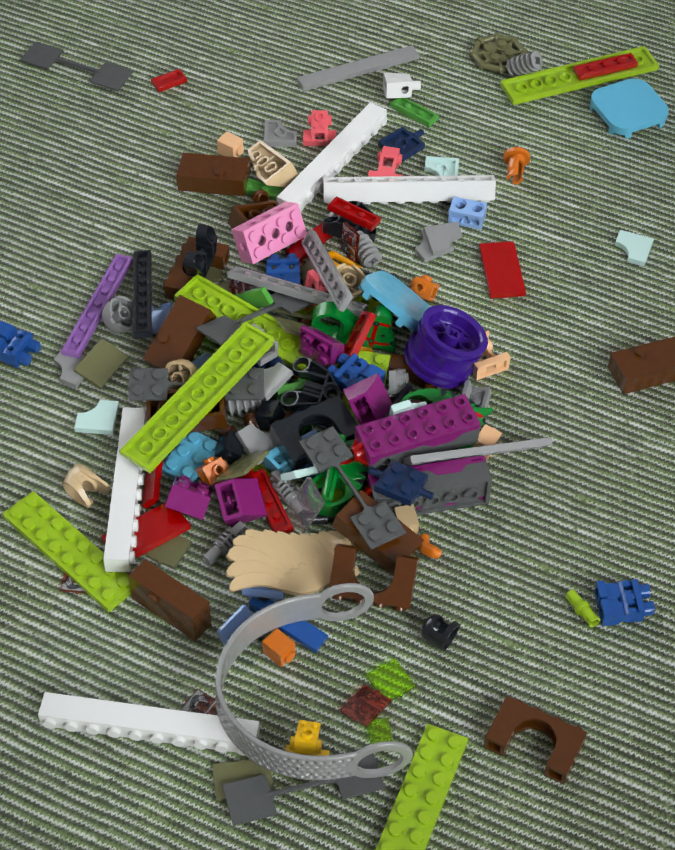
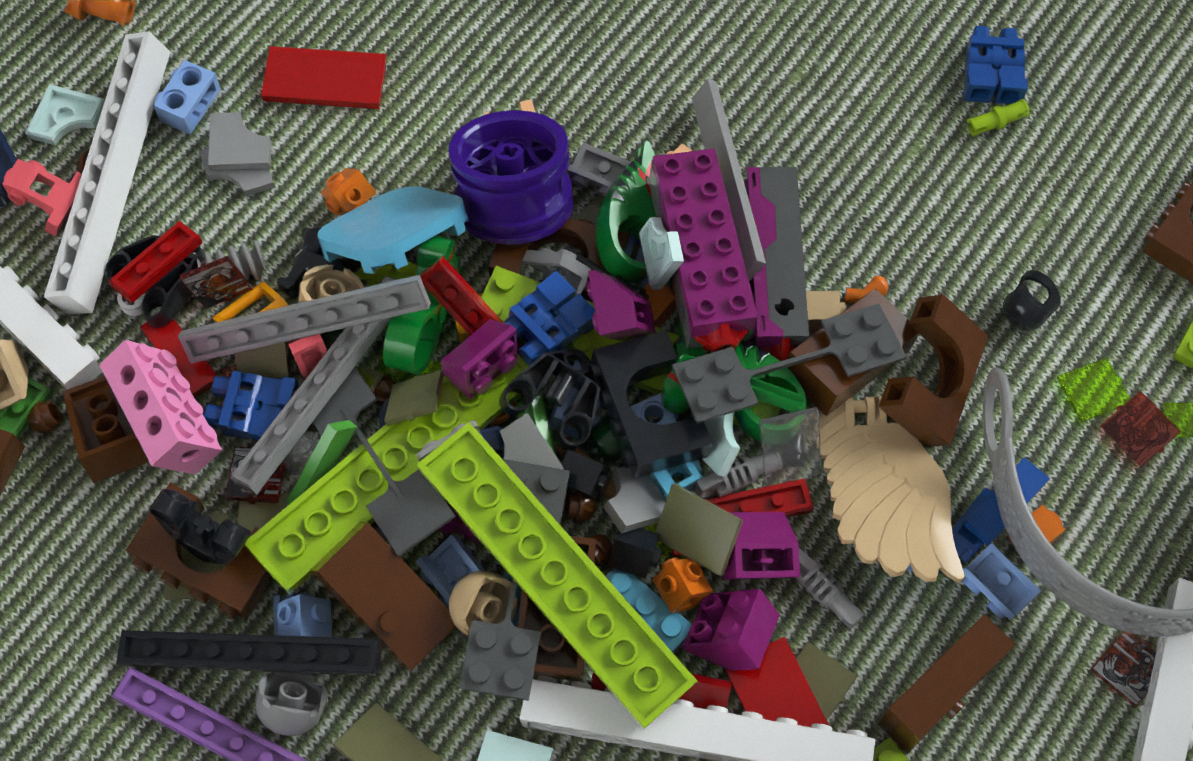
camera: 80 degrees left, 15 degrees up
dark blue plate [369,460,434,506] -> none

